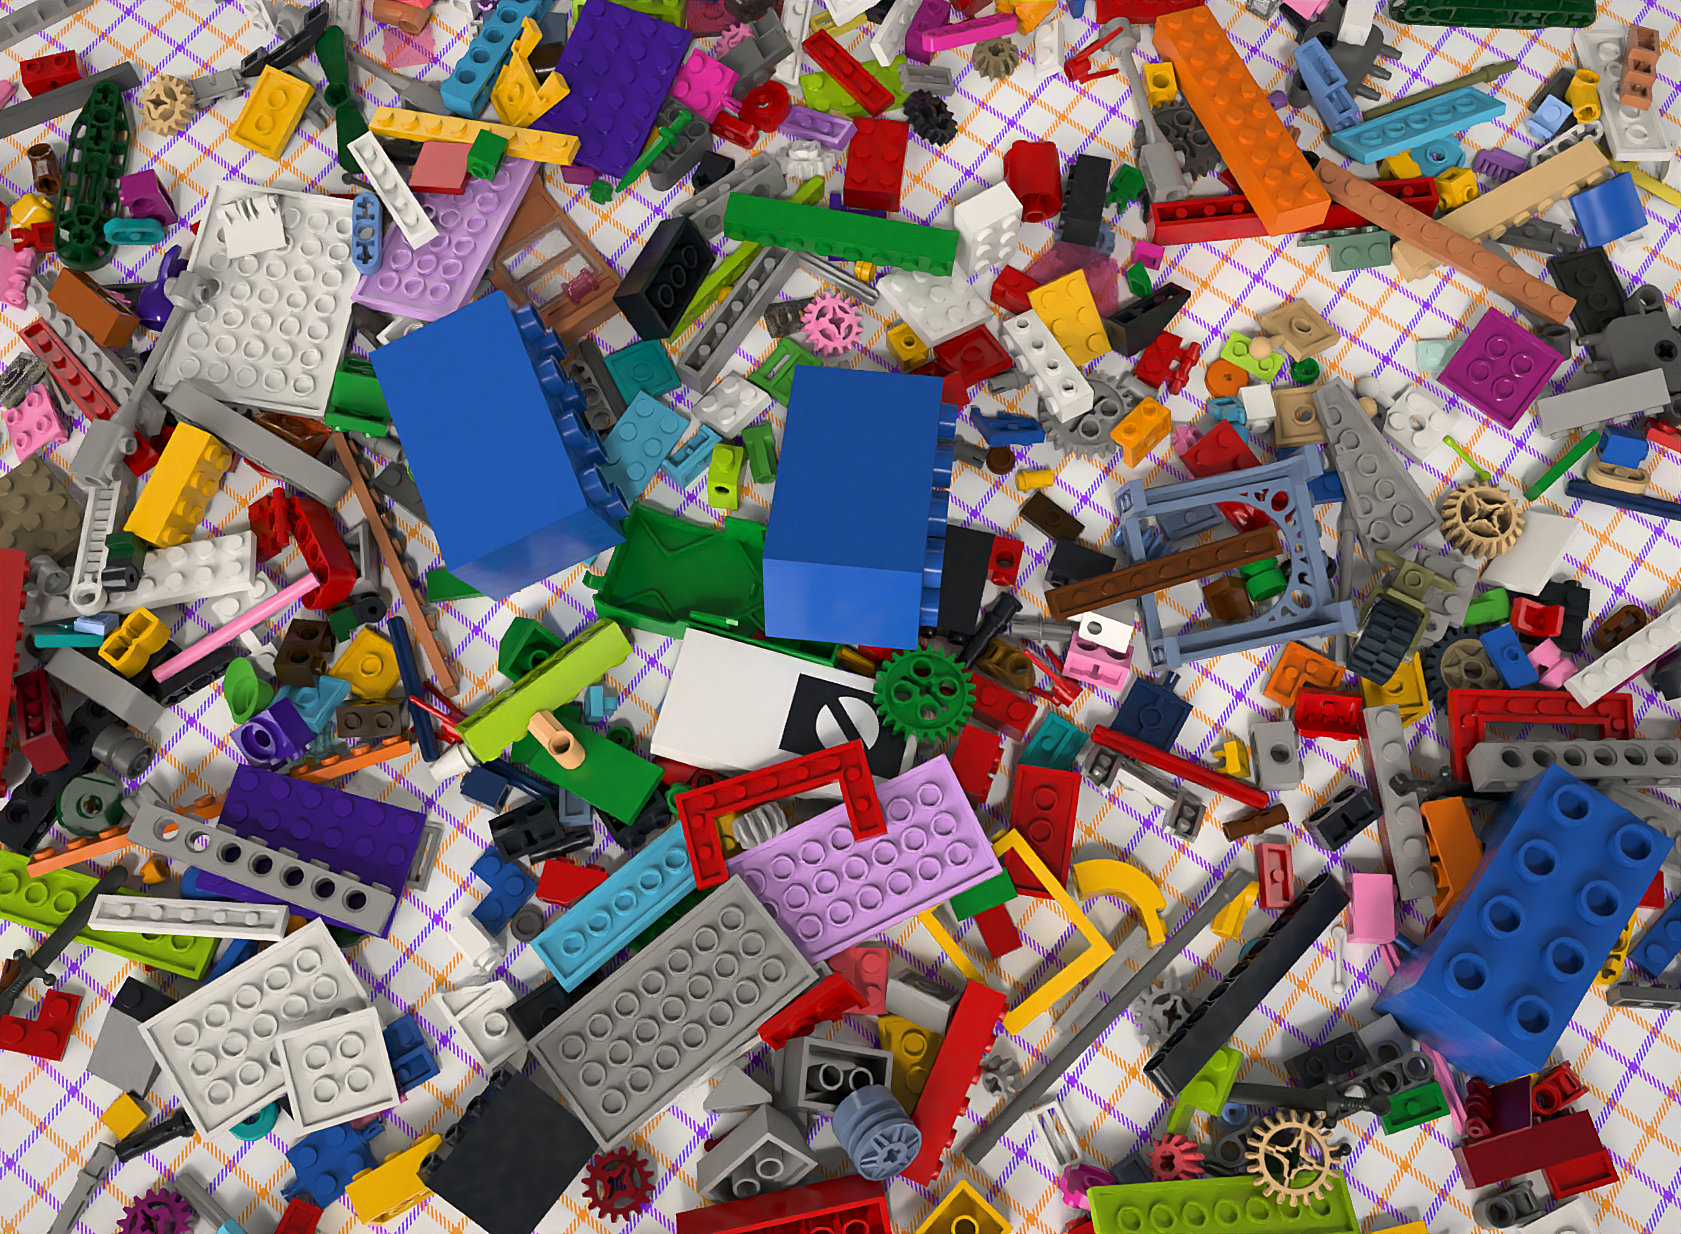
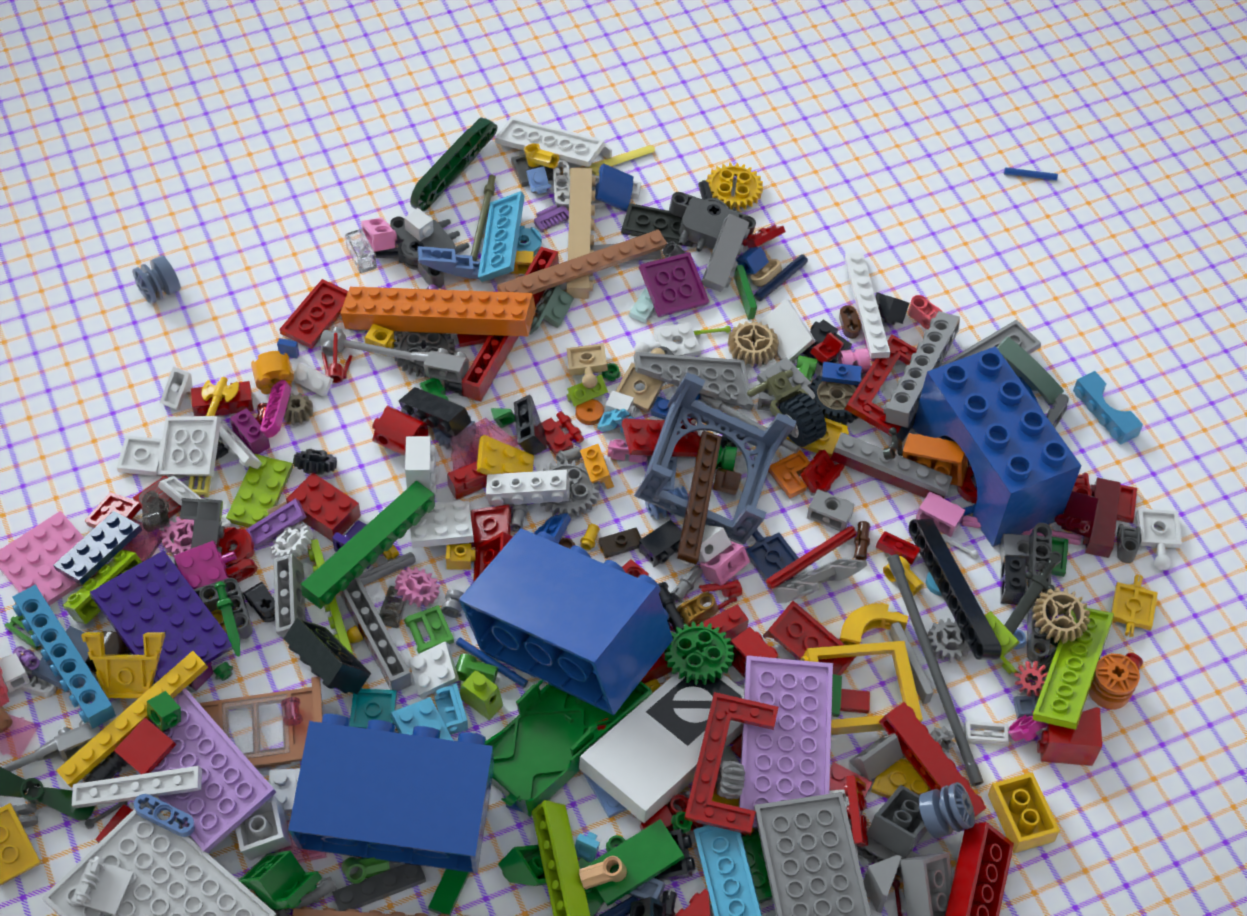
camera: 65 degrees left, 15 degrees down
clear smoke slope [351,302,393,349] -> none
red tile [801,28,895,118] -> none
light grey tile [897,63,955,97] -> none
teal plate [1017,711,1090,771] -> none
dark pink tile [1131,240,1165,271] -> none
yellow tile [1213,740,1251,779] -> none
black brick [1301,785,1384,852] -> none
yellow brick [1434,166,1480,212] -> none
dark grey hinge [1497,218,1582,255] -> none
nougat slope [1619,24,1661,111] -> none

